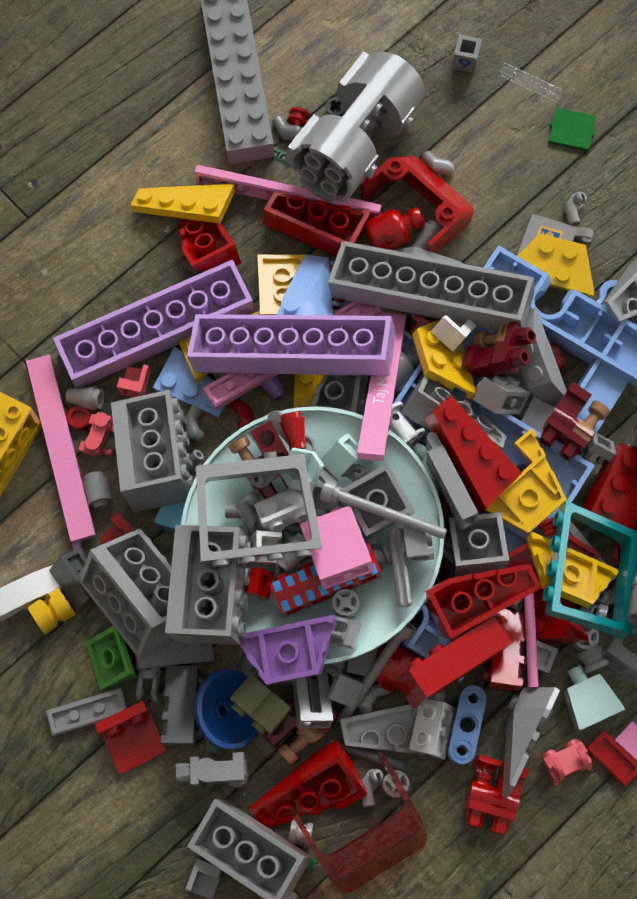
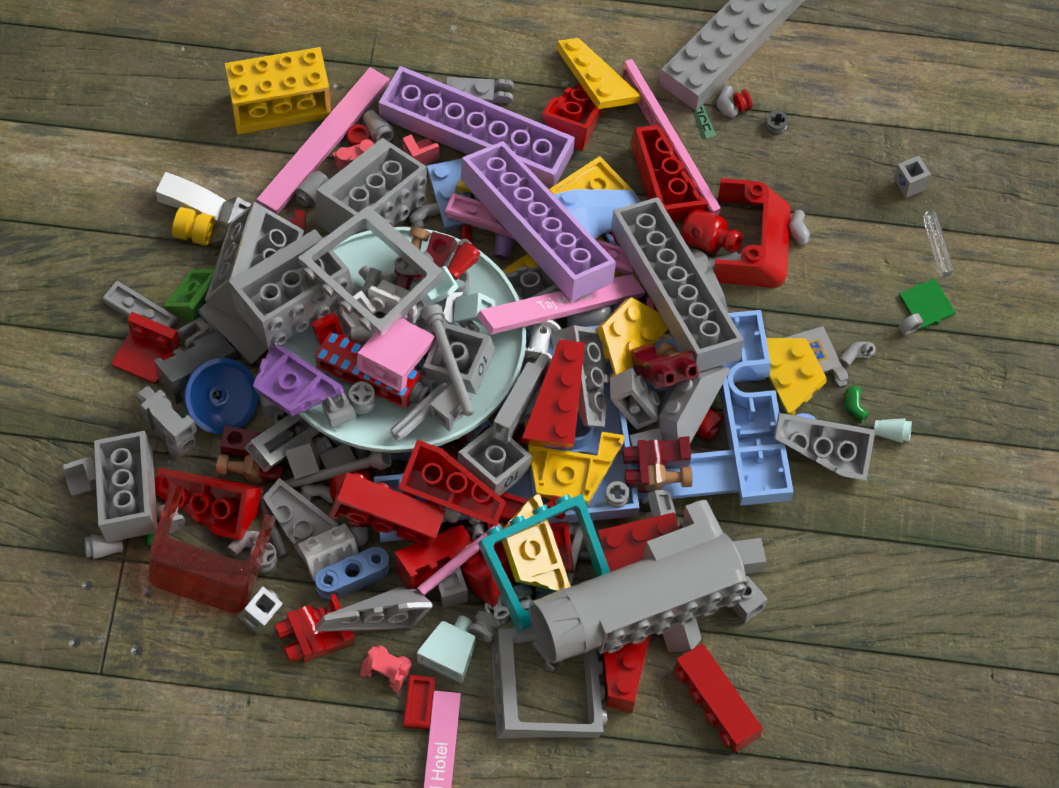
camera: 45 degrees right, 10 degrees down
olive brick [230,674,292,735] -> none
light grey cylinder [284,51,425,202] -> none
white panel [431,315,477,352] -> none
none -> light grey brick [237,587,283,633]
none -> light grey hinge [447,77,514,104]
none -> light grey bush [605,481,629,508]
none -> green arm [844,386,870,423]
none -> light grey tile [898,313,924,335]

